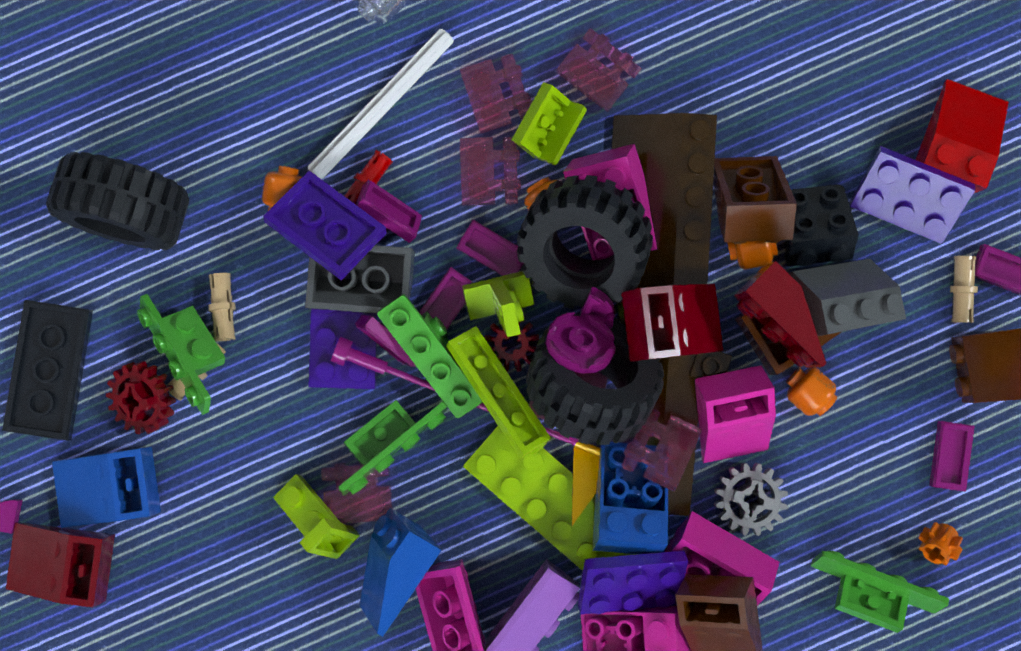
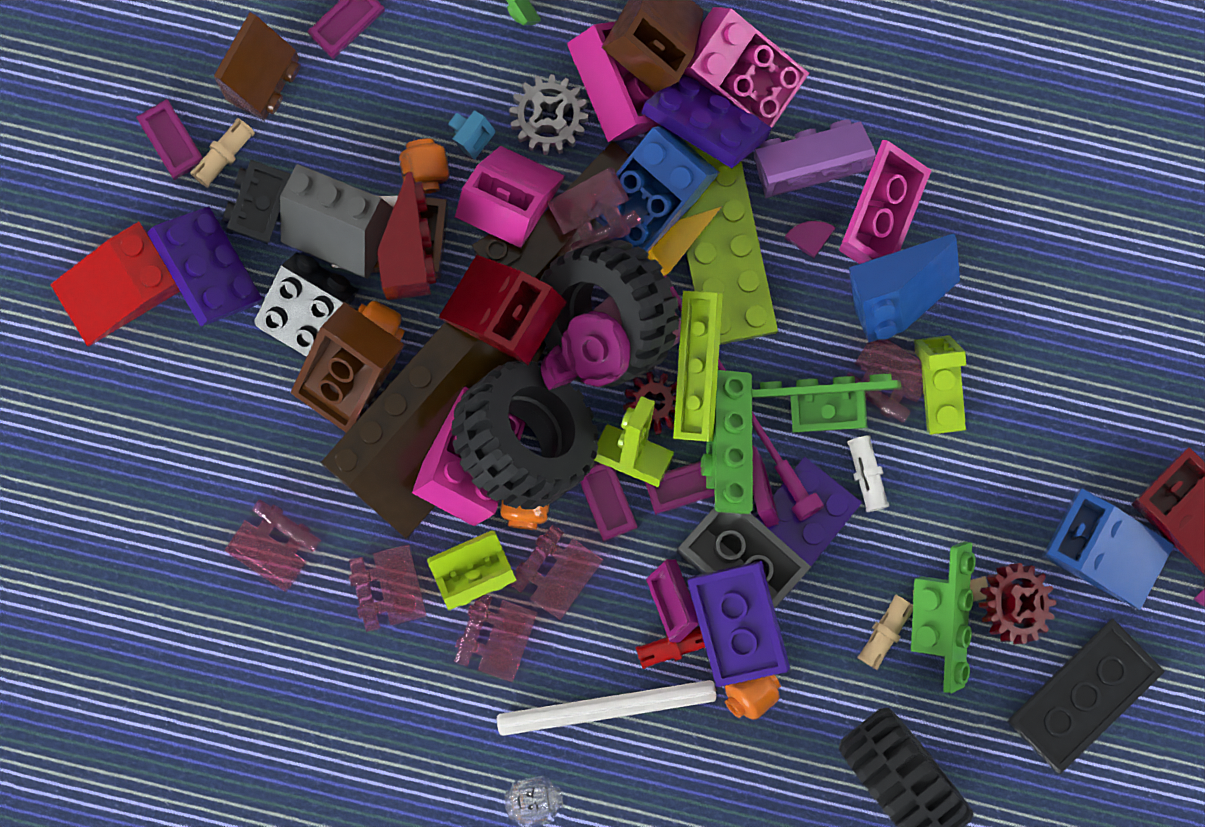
camera: 145 degrees left, 5 degrees down
none -> black bracket [222,160,291,244]
none -> clear pink plate [224,499,321,592]
none -> dark azure tile [448,110,496,160]
none -> magenta tile [784,221,836,259]
none -> white pin [847,435,889,512]

